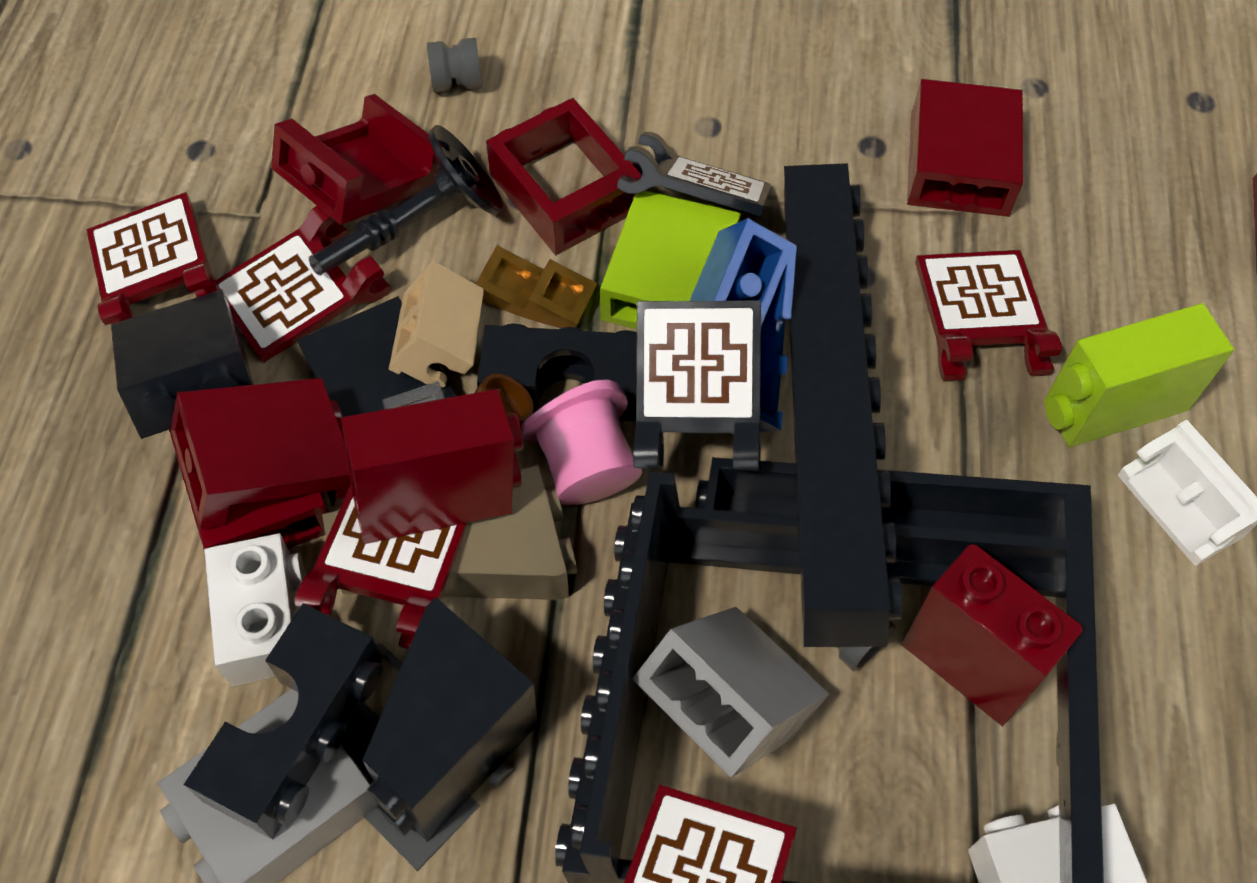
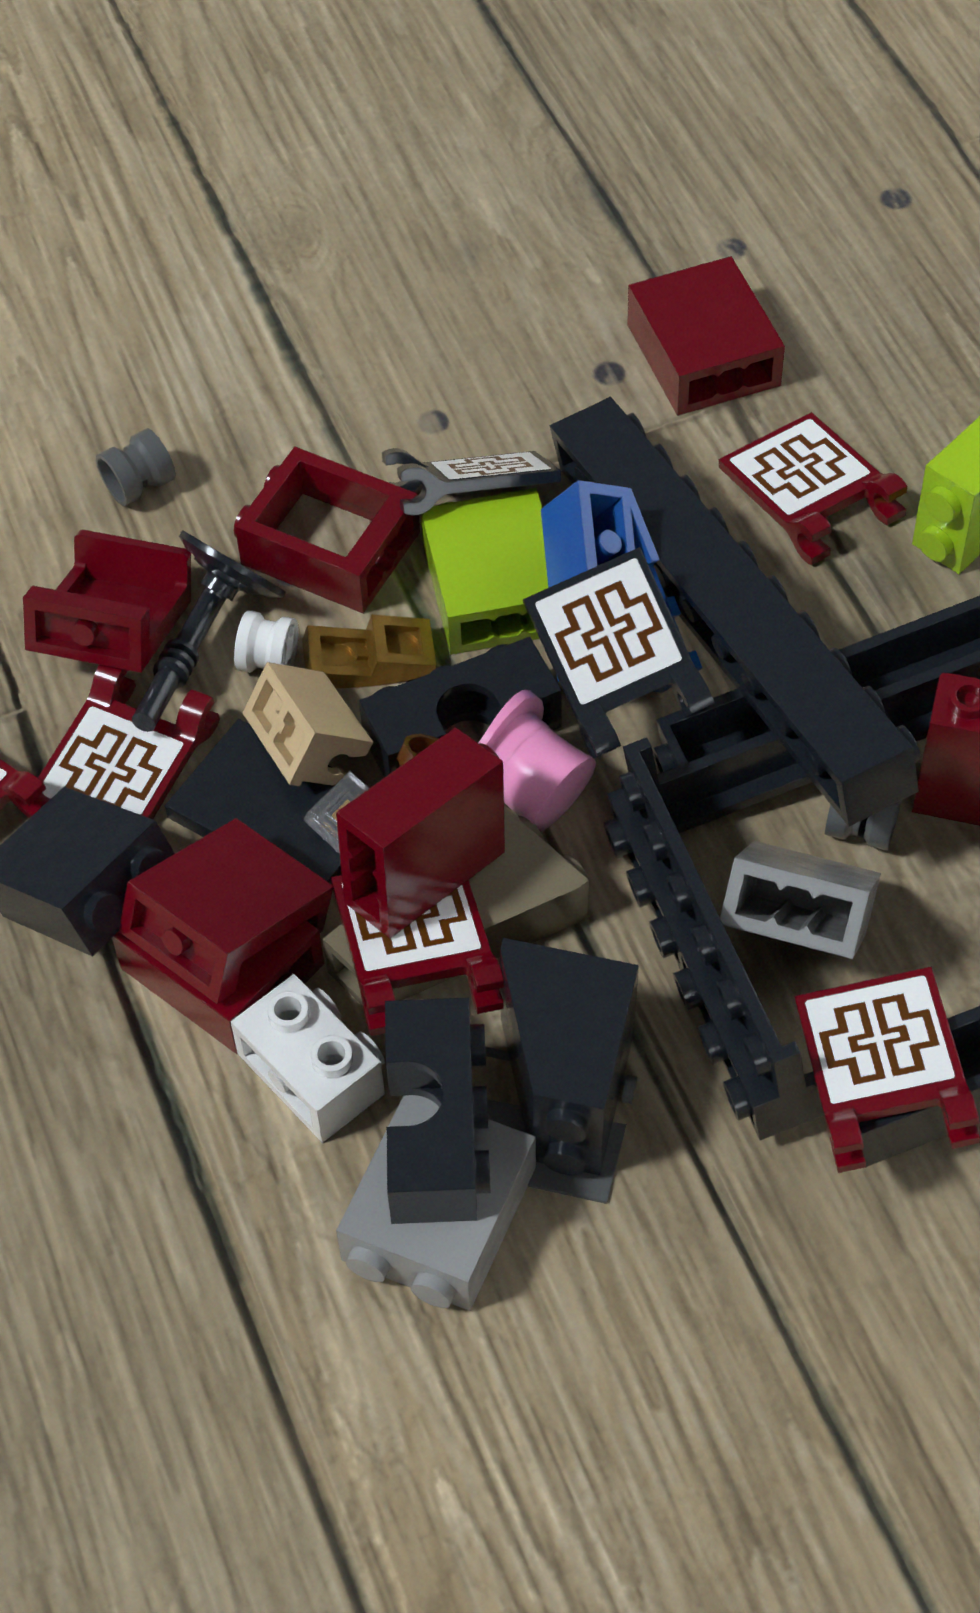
camera: 25 degrees left, 5 degrees down
none -> white wheel [234,611,299,673]

